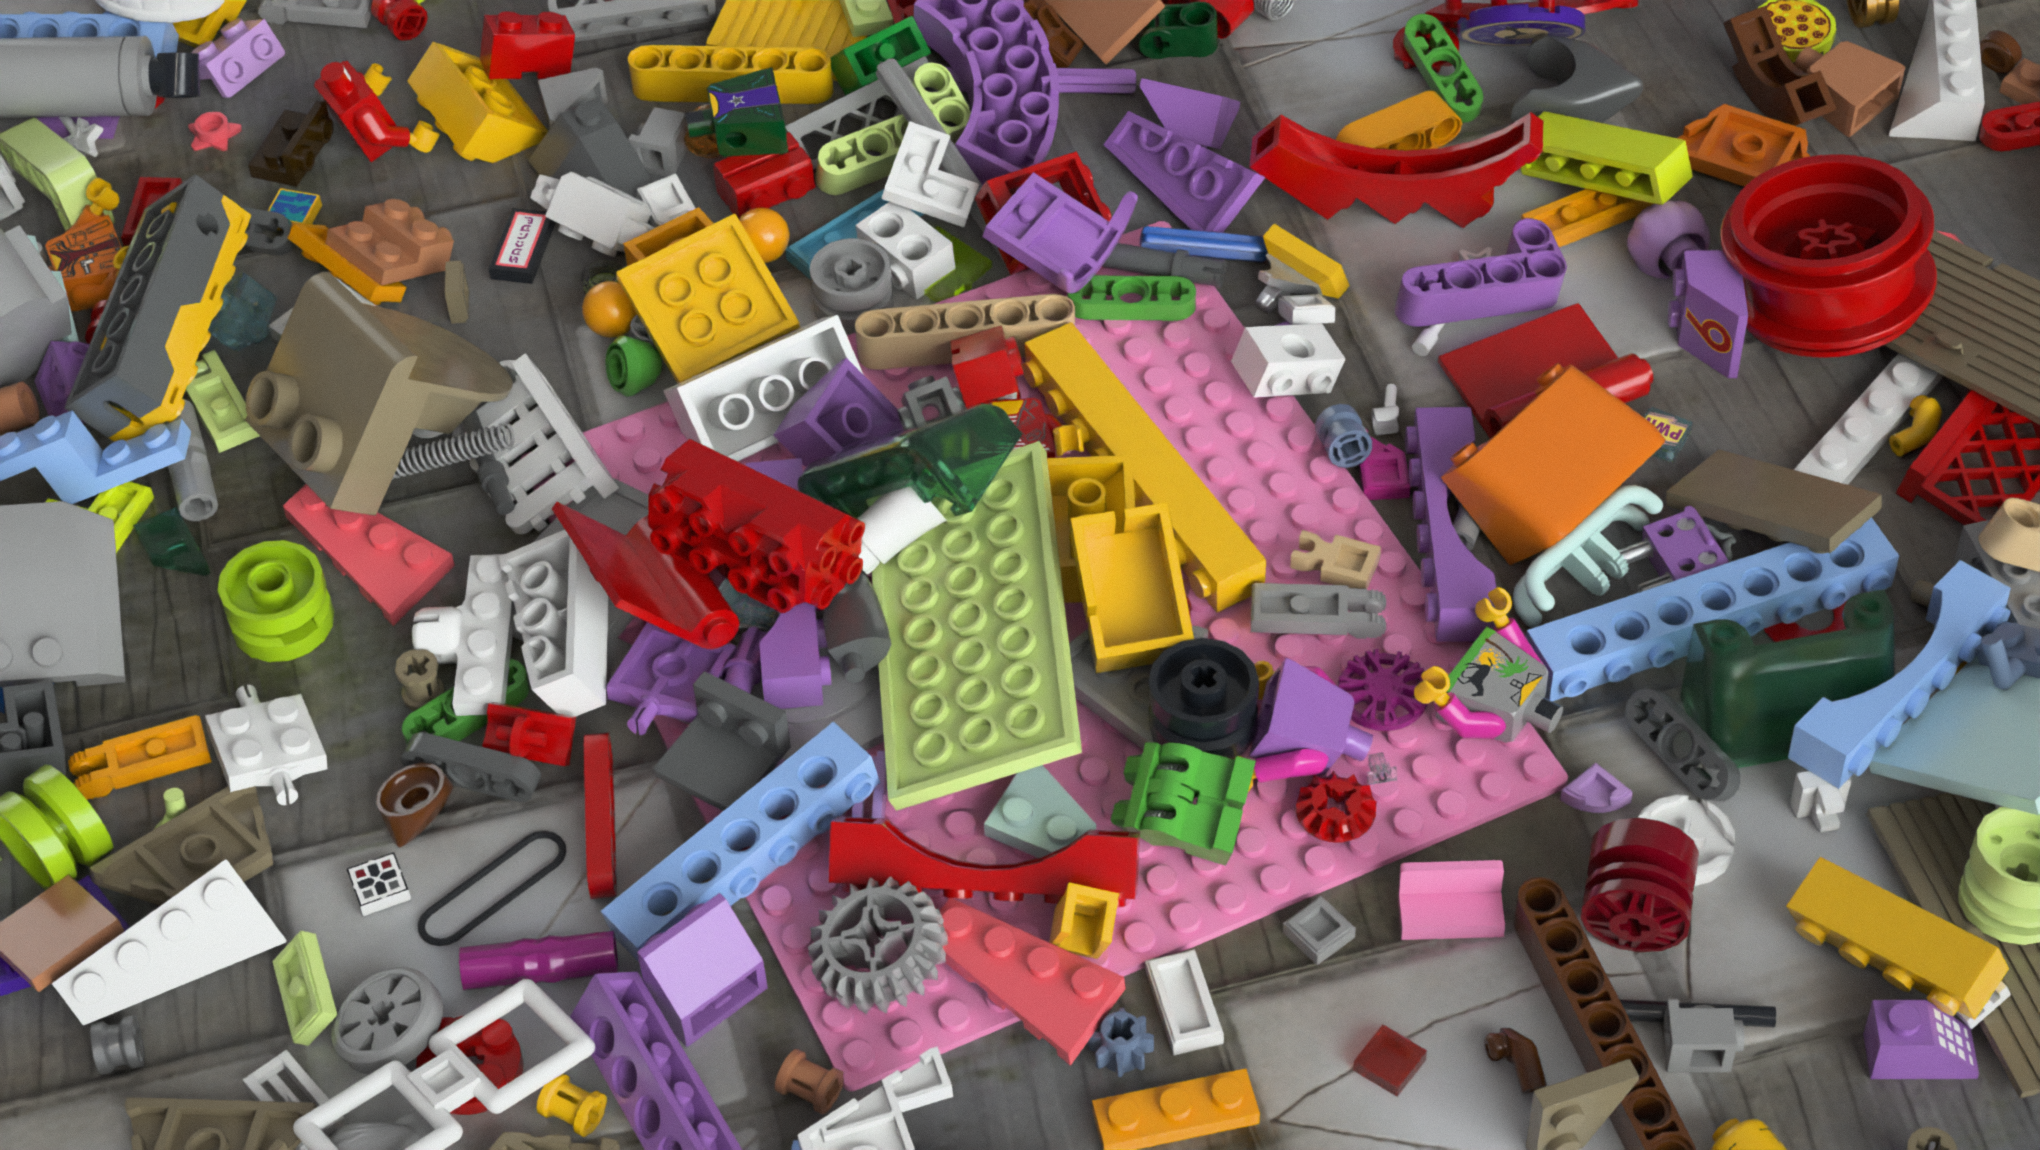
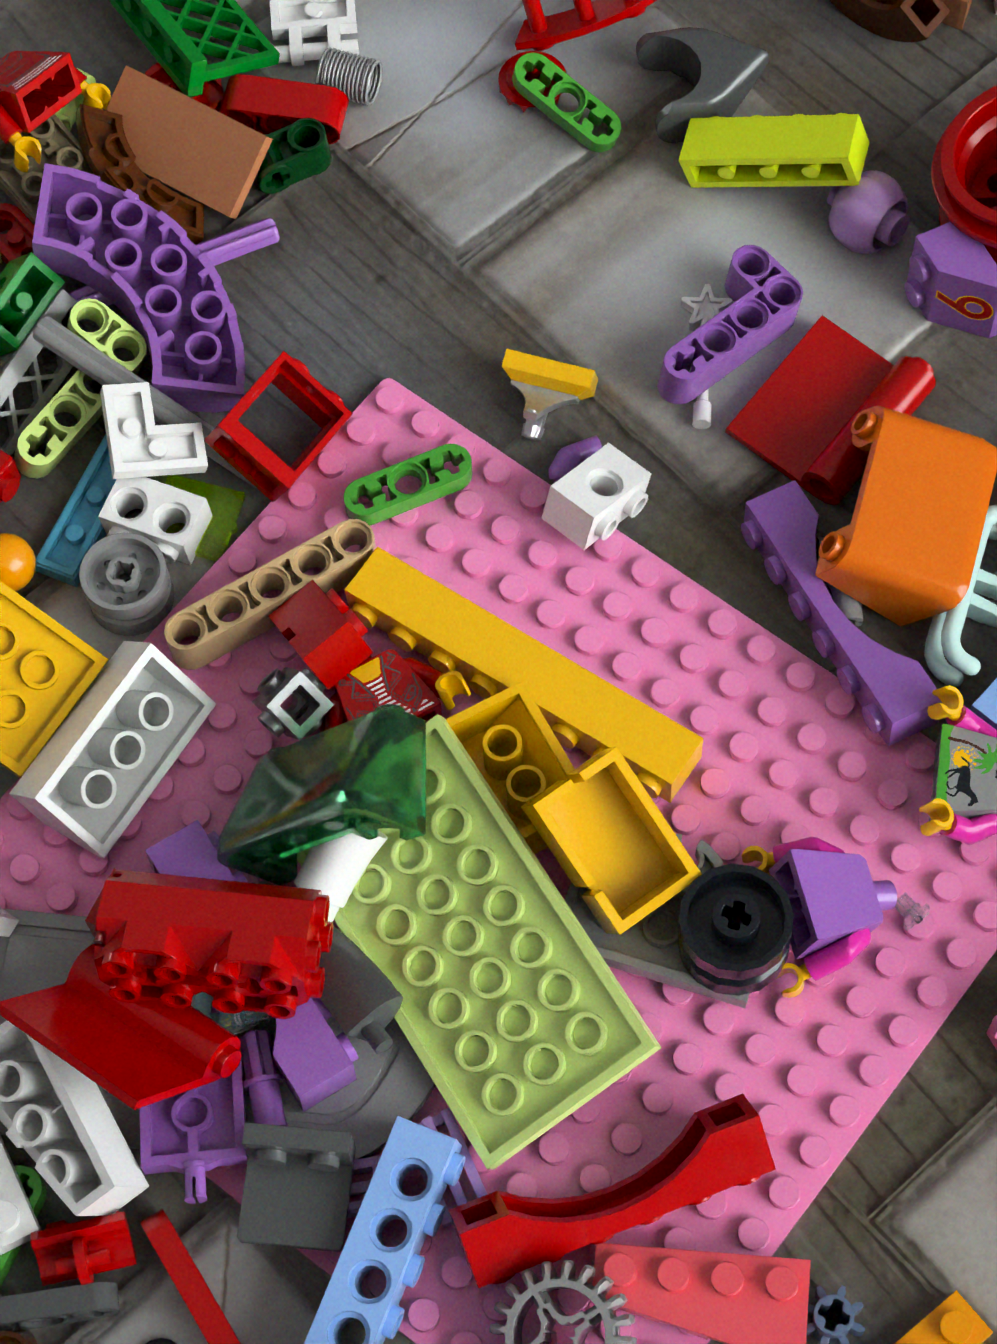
camera: 25 degrees left, 15 degrees up
medium lavender slope [773,358,903,486] -> none
medium lavender piece [982,172,1138,294] -> none
light aqua wing [984,765,1096,858] -> none
yellow window [1049,883,1119,959] -> none
dark grey pin [1102,243,1227,288] -> none
medium lavender wing [1103,111,1265,233] -> none
bright green hips [1111,742,1256,866] -> none
medium lavender slope [1140,78,1240,149] -> none
blue axle [1140,226,1268,262] -> none
white tile [1145,949,1224,1056] -> none
red arch [1249,112,1544,228] -> none
light grey hinge [1251,583,1386,639] -> none
white tile [1278,294,1335,325] -> none
light grey tile [1283,896,1356,965] -> none
tan plate [1290,530,1381,589] -> none
red gear [1296,770,1377,843] -> none
sand blue wheel [1315,404,1372,468] -> none
light orange beam [1336,90,1462,151] -> none
magenta wheel [1338,649,1428,731] -> none
dark pink tile [1358,428,1410,500] -> none
white hand [1371,384,1399,435] -> none
dark purple tile [1458,4,1585,46] -> none
light orange plate [1521,189,1653,248] -> none
tile [1644,406,1693,463] -> none
orange wing [1677,104,1810,187] -> none

